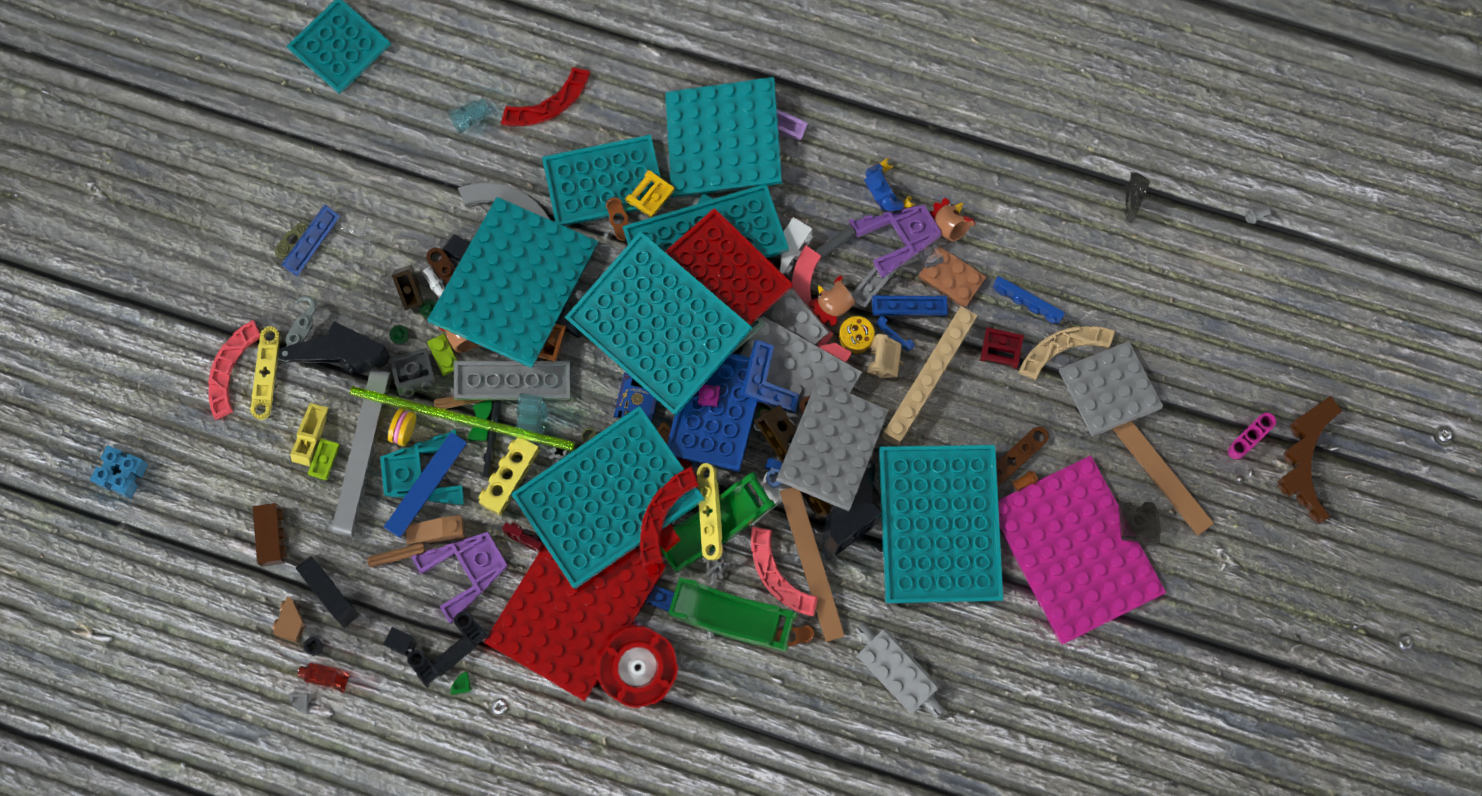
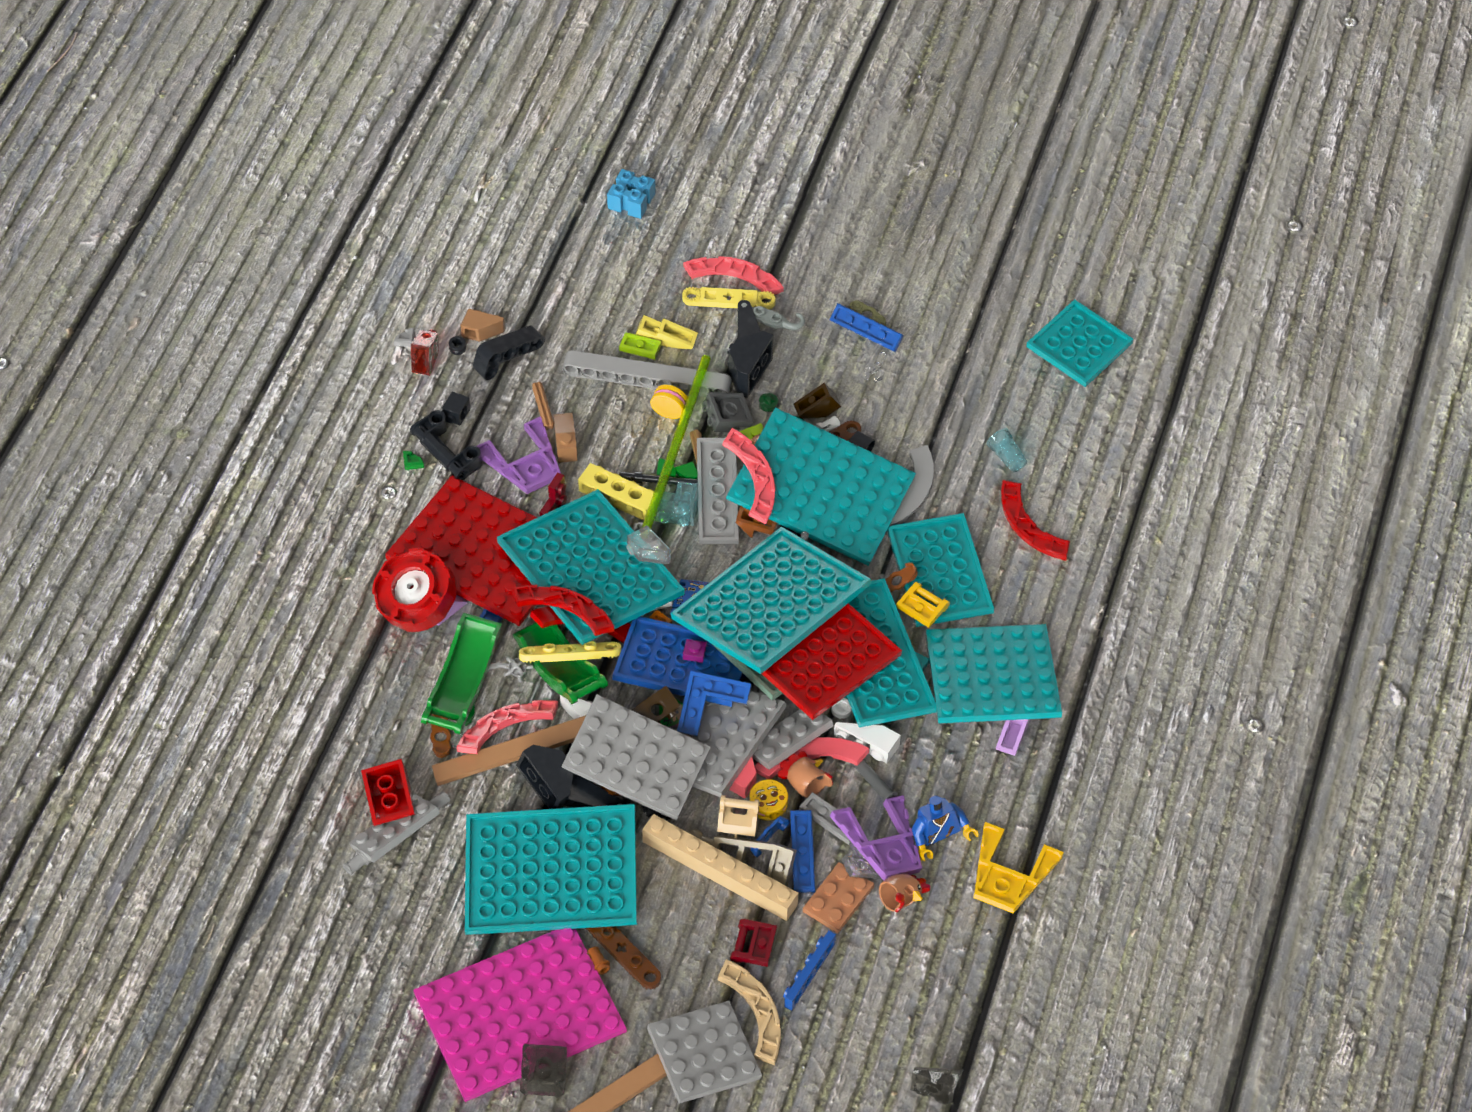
camera: 90 degrees right, 20 degrees down
reddish brown brick [252,503,287,567] -> none
teal wing [380,429,464,506] -> none
blue tile [384,432,467,538] -> none
none -> red slope [361,759,415,826]
none -> clear slope [626,525,671,564]
none -> dark tan plate [688,829,797,886]
none -> coral tile [723,428,775,524]
none -> yellow wing [974,822,1064,913]

